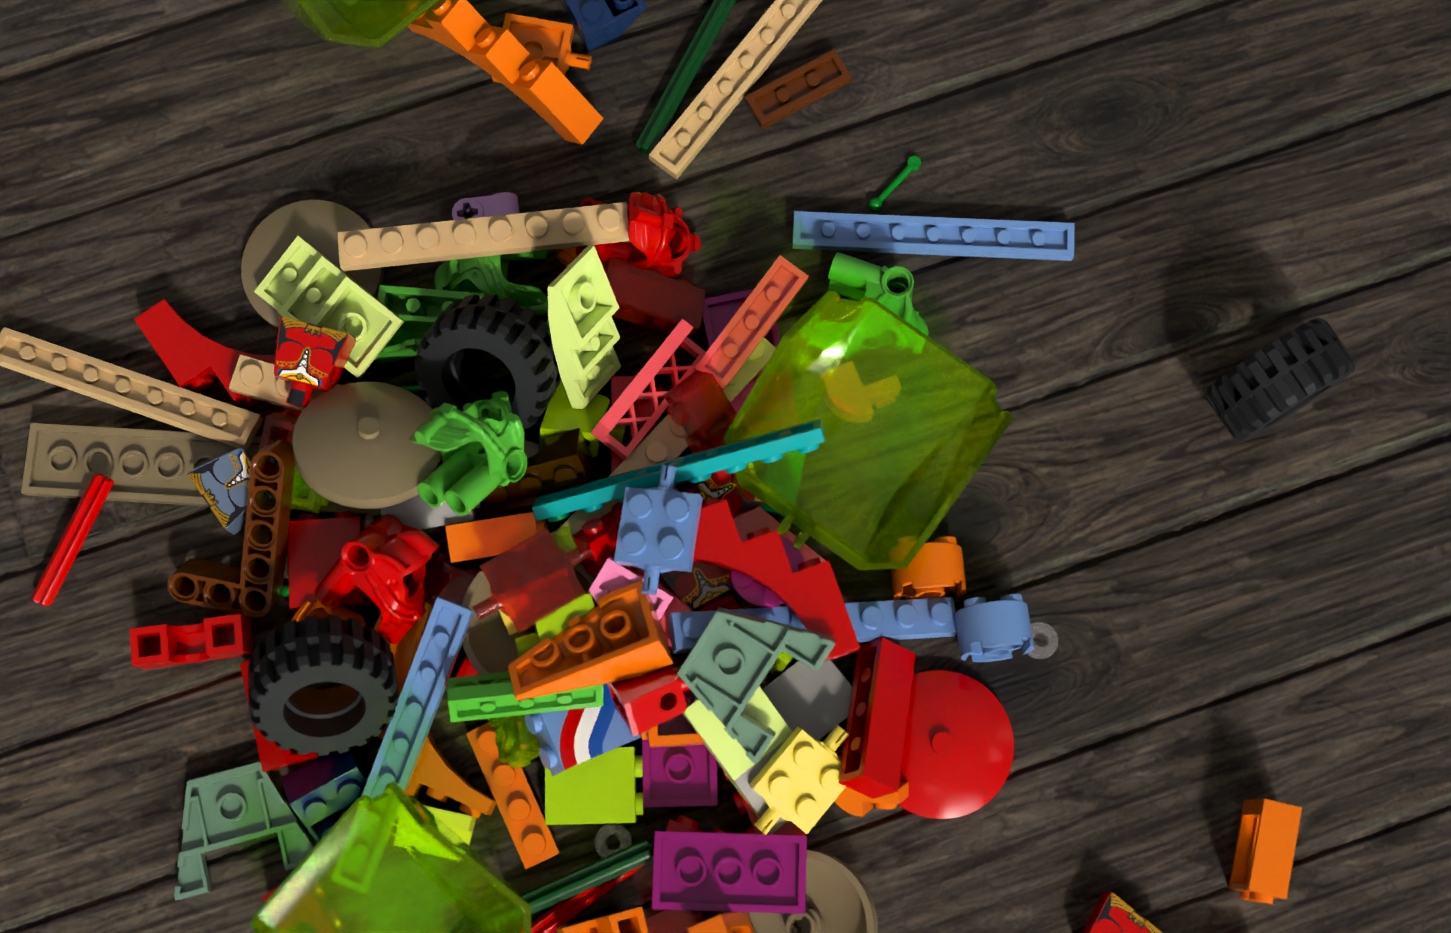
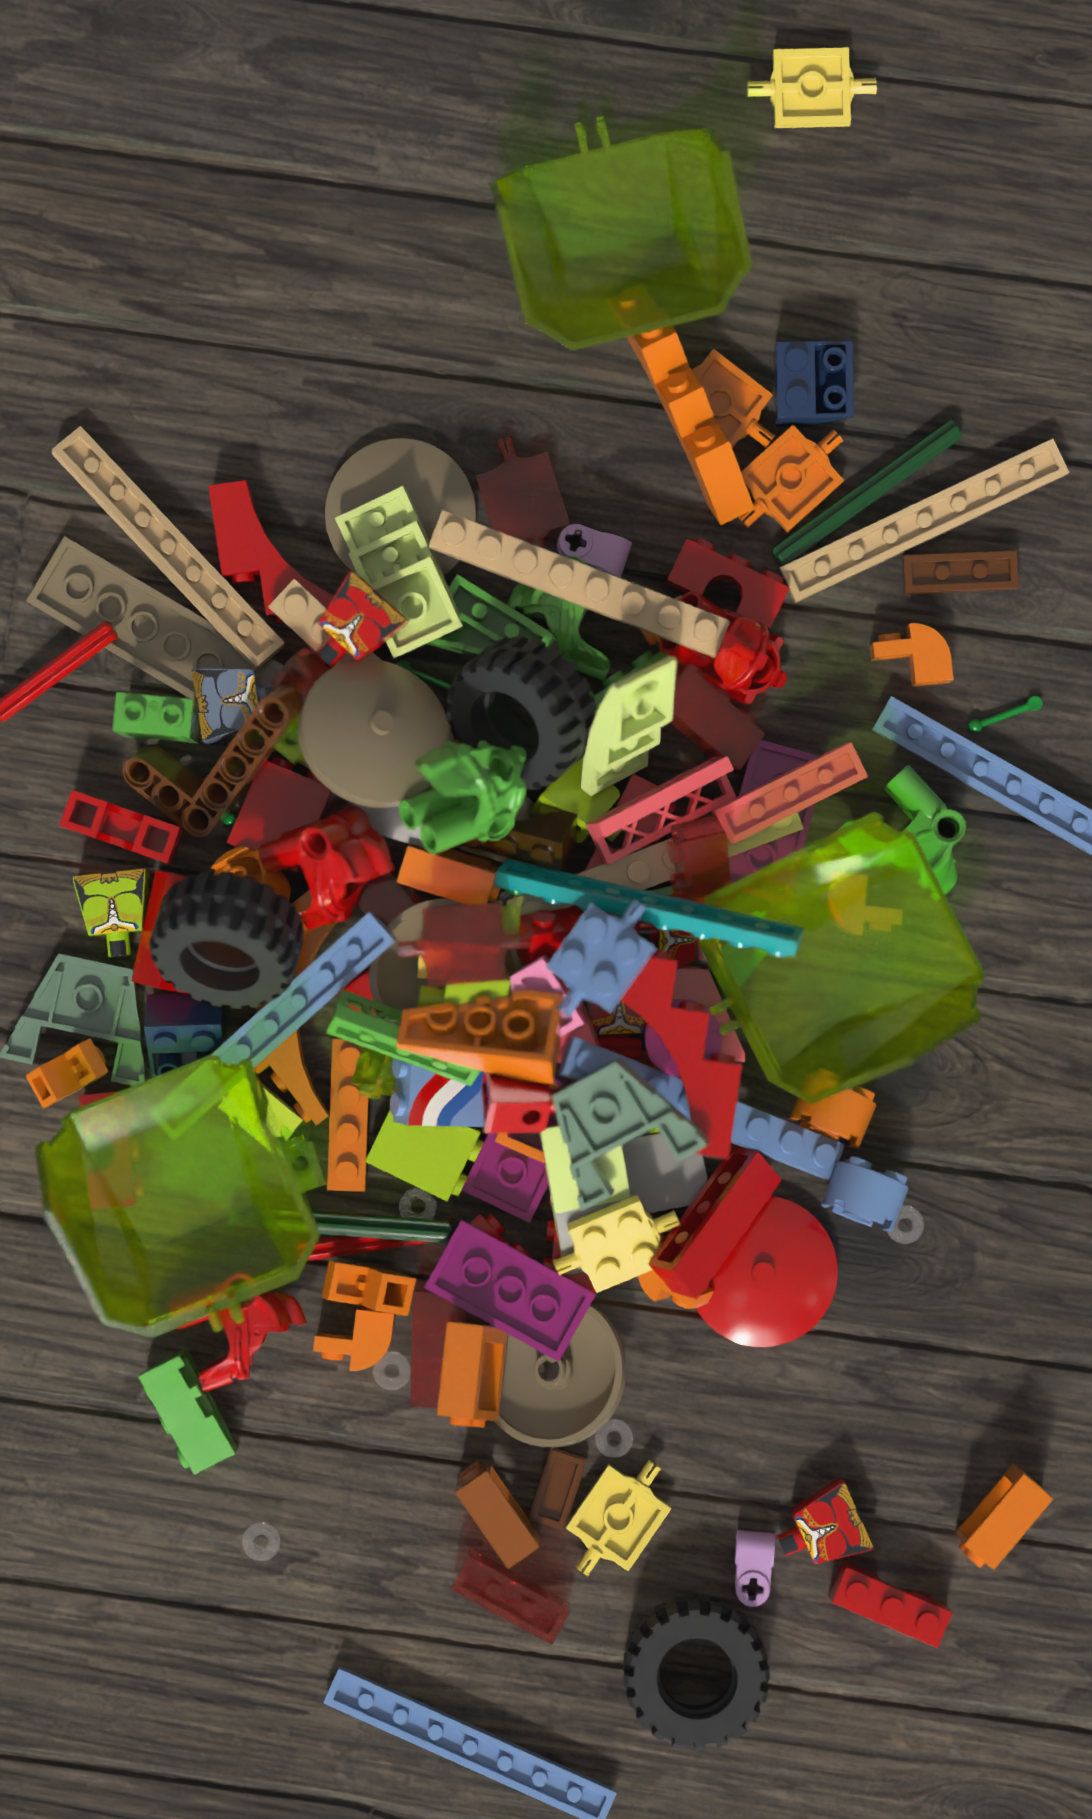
camera: 30 degrees right, 10 degrees up
none -> orange brick [26,1038,109,1109]
none -> torso [73,869,150,957]
none -> bright green window [113,692,201,744]
none -> clear neon green brick [275,1135,327,1196]
none -> clear red plate [475,437,571,550]
none -> red arch [666,537,790,631]
none -> orange plate [738,425,844,533]
none -> orange brick [870,623,954,687]

